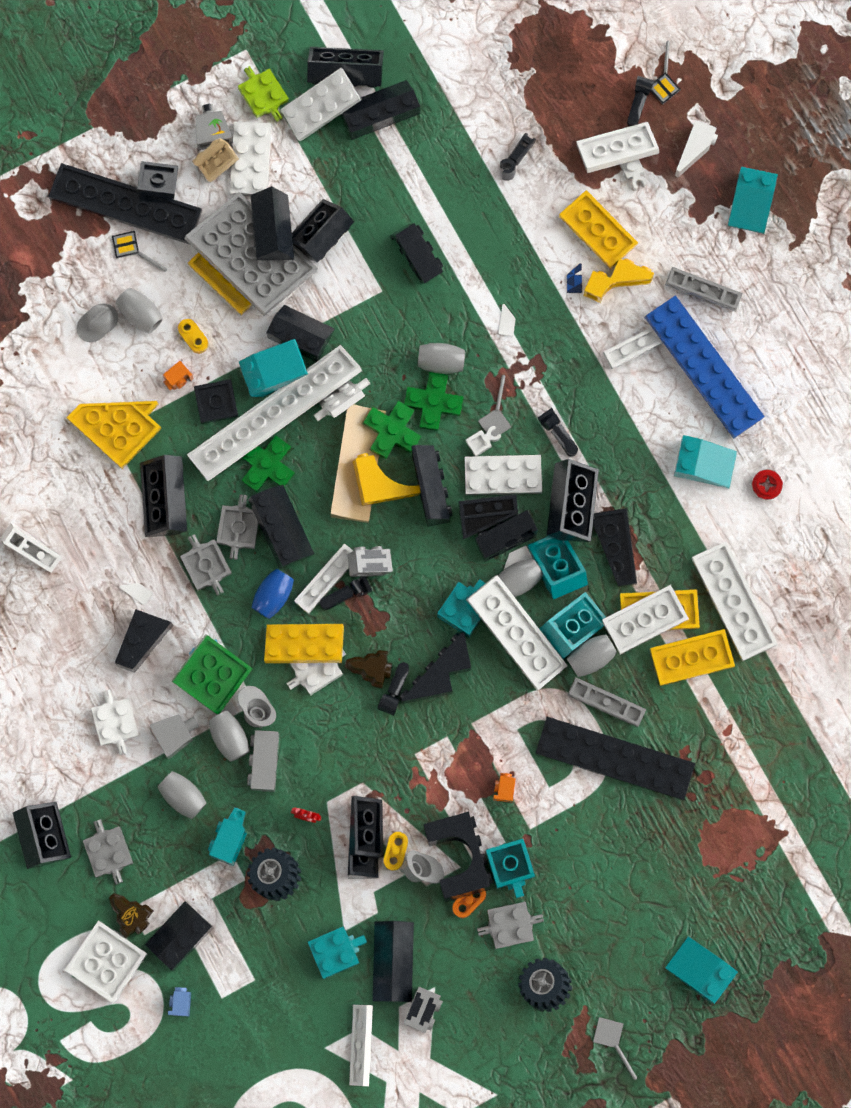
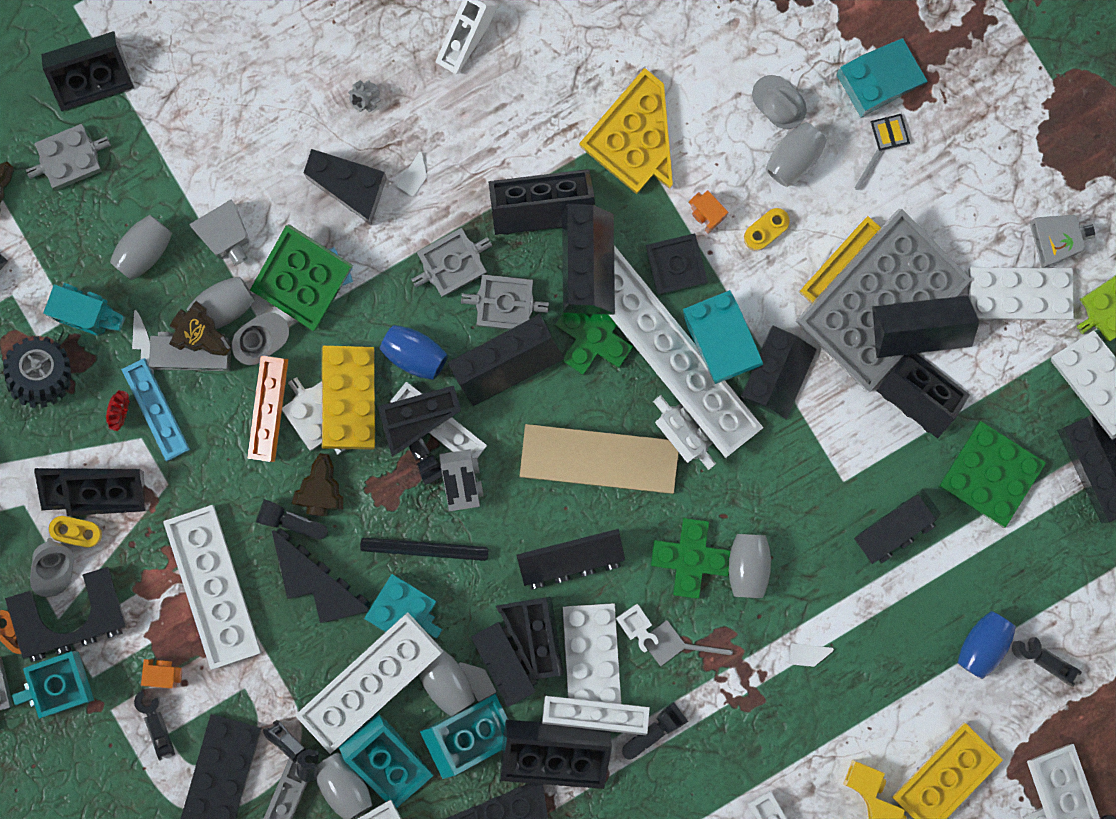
camera: 85 degrees right, 5 degrees up
black plate [48,163,202,245] -> none
white plate [91,690,139,755] -> none
plate [137,161,178,199] -> none
tan bracket [192,138,239,182] -> none
yellow arch [353,453,420,506] -> none
green plate [362,401,421,459] -> none
dark blue sticker [567,263,582,293] -> none
none -> medium azure tile [121,358,190,462]
none -> white sticker [132,310,154,374]
none -> black piece [134,690,175,761]
none -> white plate [163,505,262,670]
none -> dark brown rock [169,300,231,356]
none -> plate [247,356,288,462]
none -> black piece [263,720,319,782]
none -> light grey gear [348,80,381,112]
none -> black axle [360,537,489,561]
none -> black wedge [378,385,461,457]
none -> white plate [542,696,650,735]
none -> black slope [562,204,615,315]
none -> teal slope [836,38,928,118]
none -> green plate [938,421,1046,528]
none -> blue piece [957,611,1016,679]

